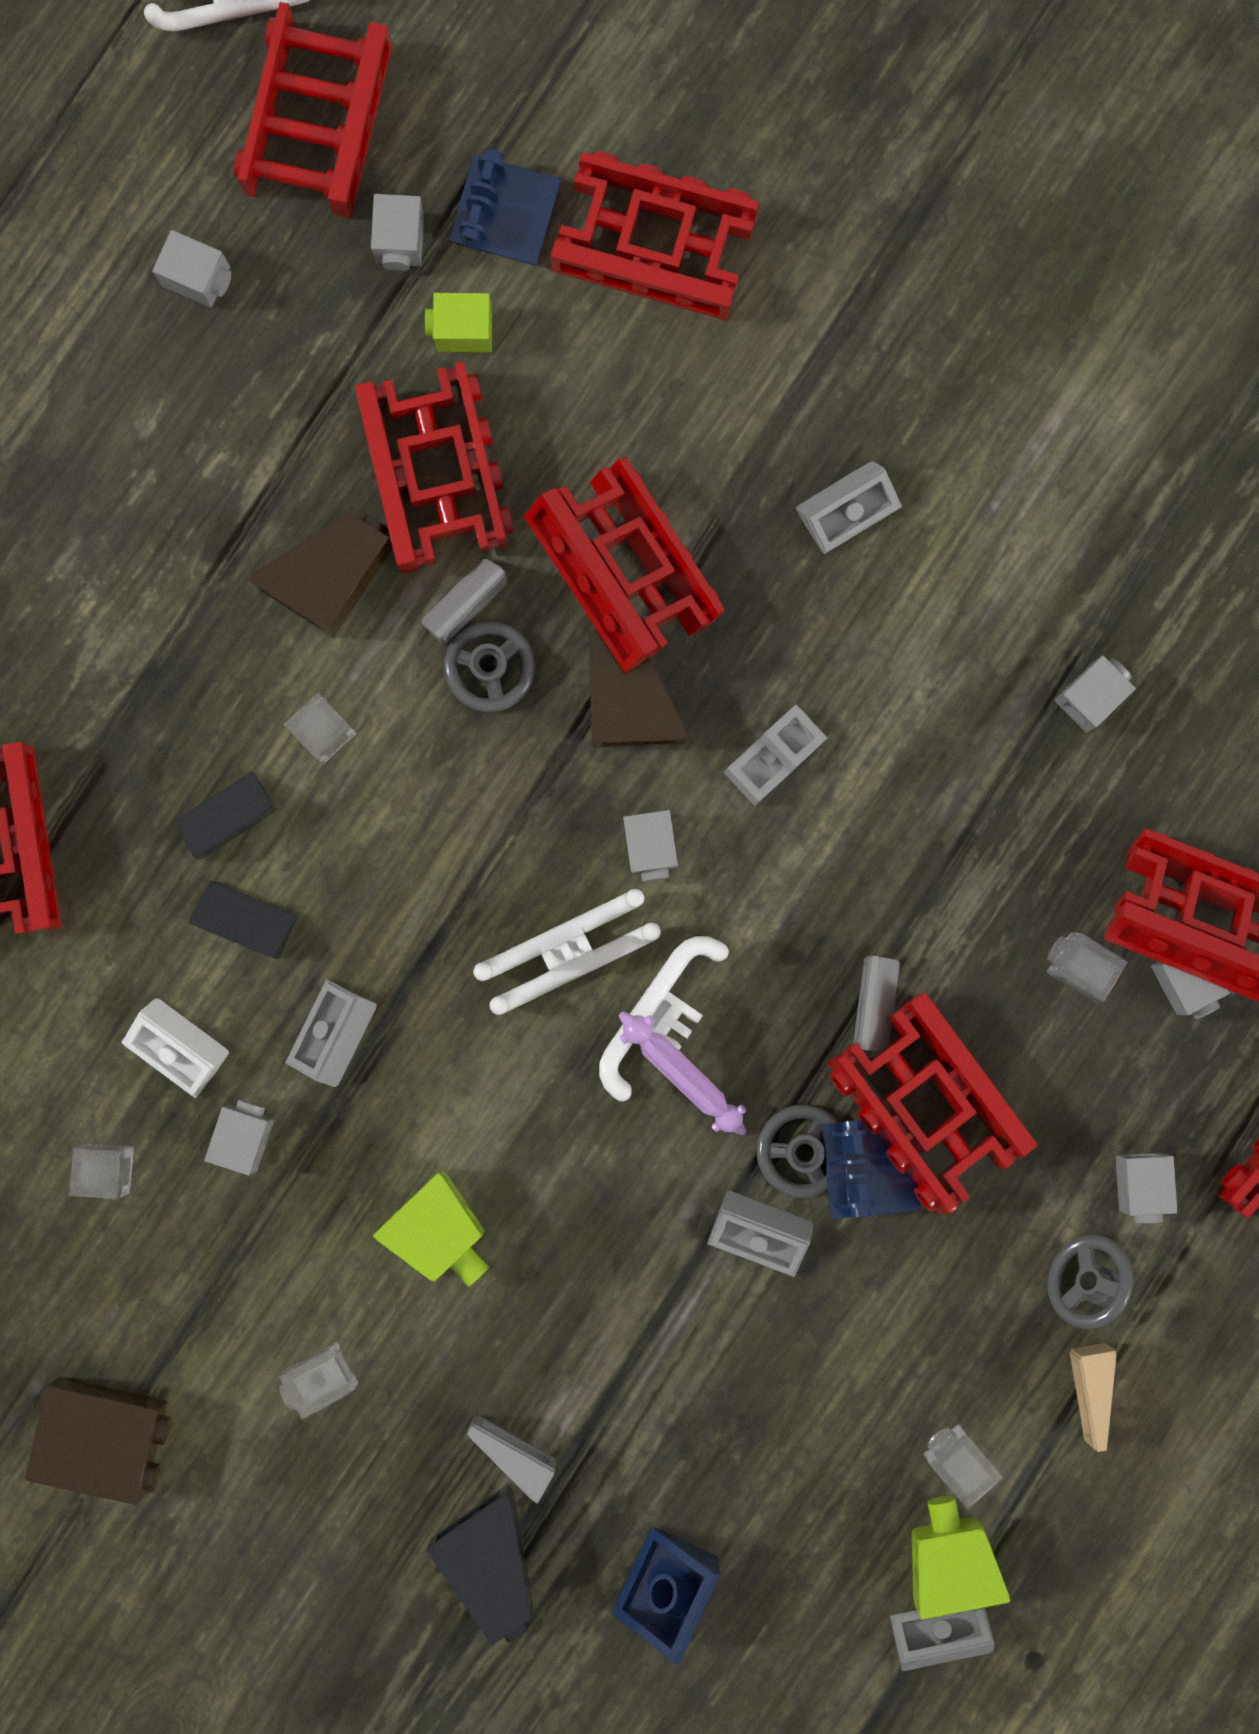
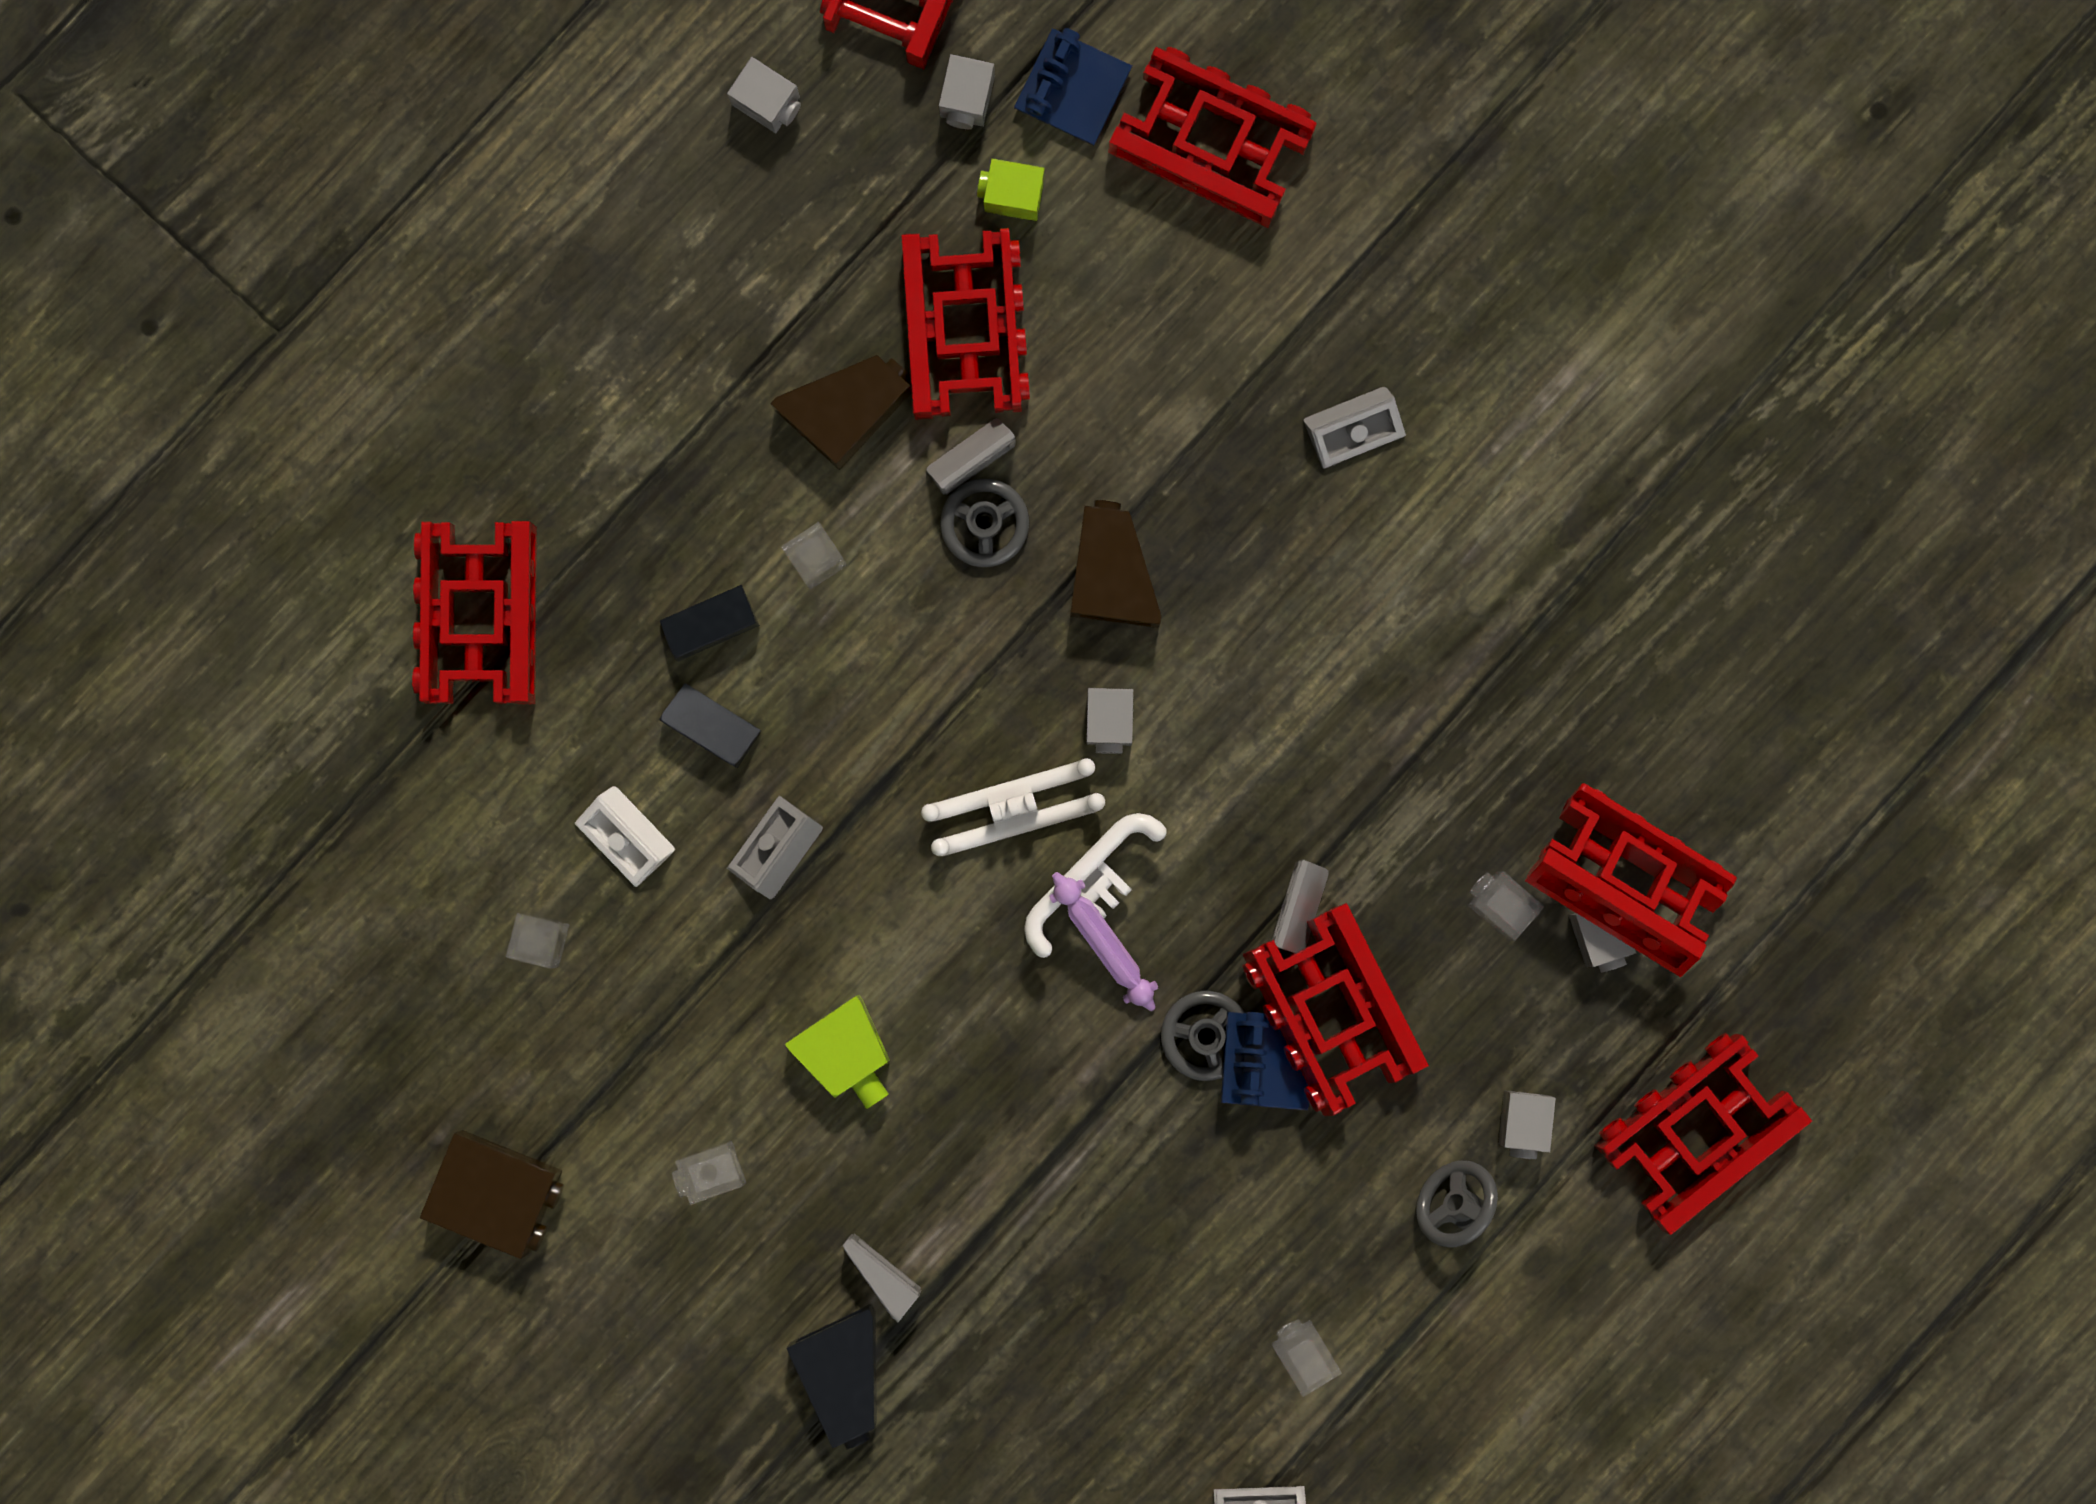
camera: 15 degrees right, 0 degrees up
light grey brick [204,1099,275,1176] -> none
red fence [524,457,725,673] -> none
dark blue slope [612,1527,720,1664] -> none
light grey slope [707,1191,814,1277] -> none
light grey slope [723,705,827,806] -> none
lime torso [912,1496,1010,1620] -> none
light grey brick [1054,656,1136,733] -> none
tan slope [1069,1343,1116,1452] -> none

